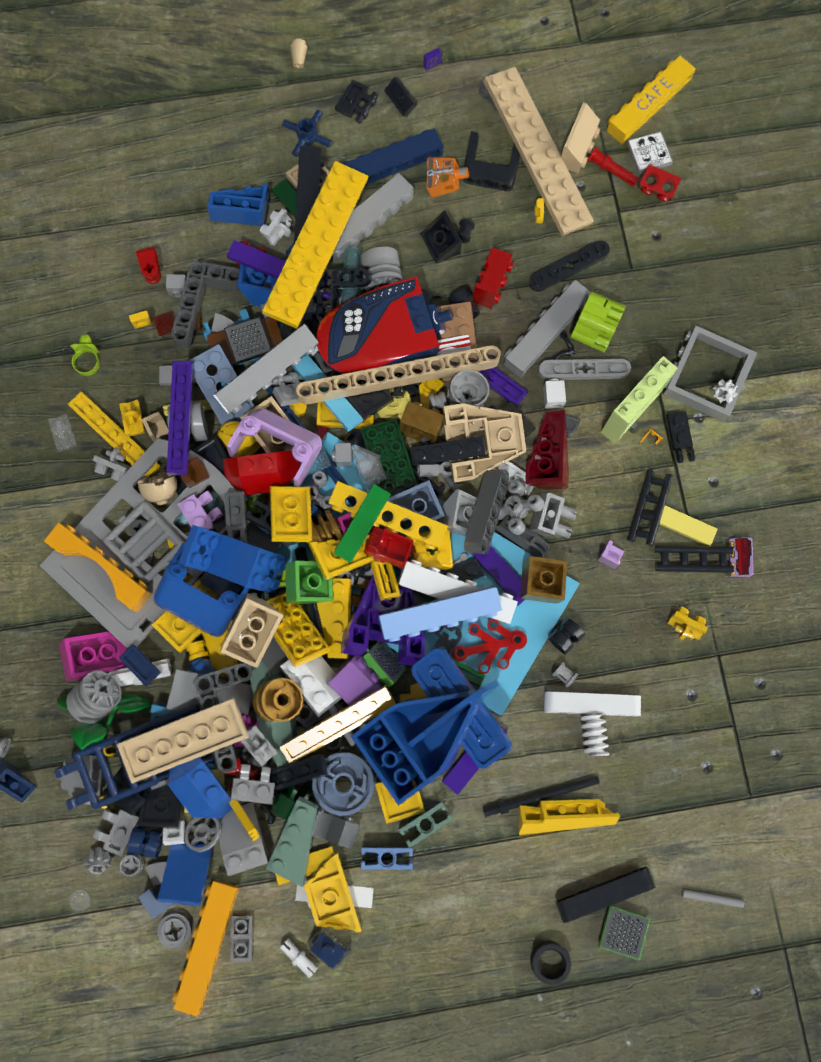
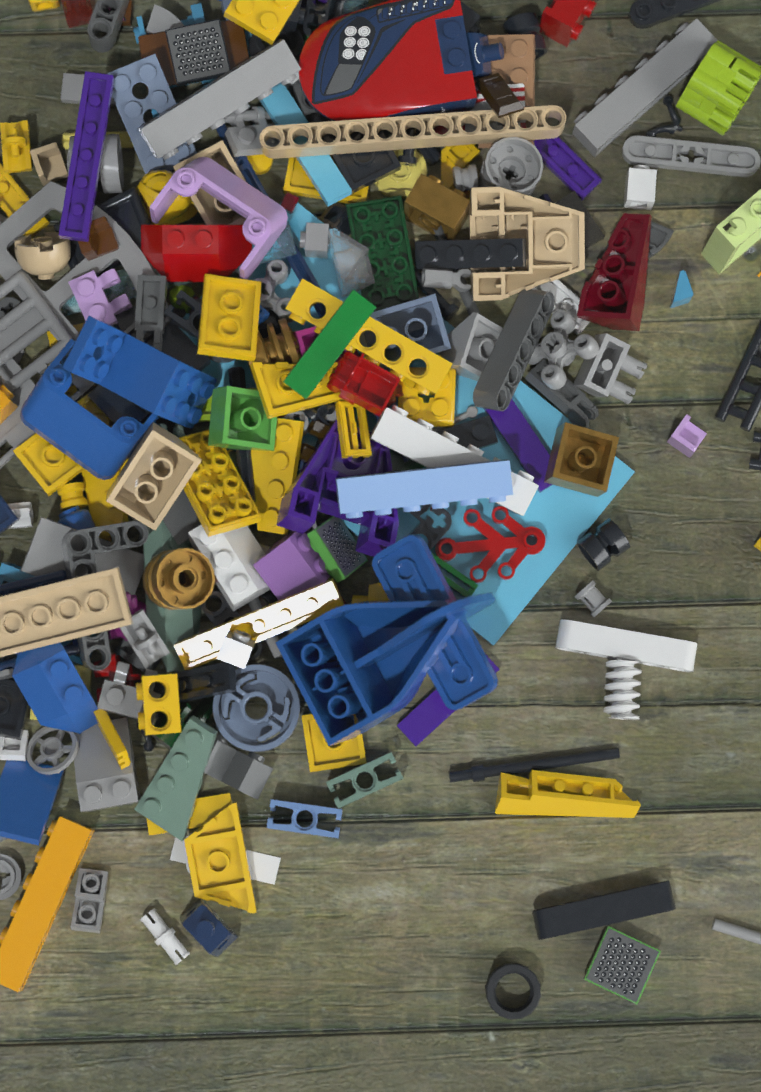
camera: 10 degrees right, 5 degrees up
none -> yellow brick [136,674,181,735]
none -> plate [217,630,256,669]
none -> dark brown tile [475,73,524,118]
none -> dark azure slope [670,270,694,308]

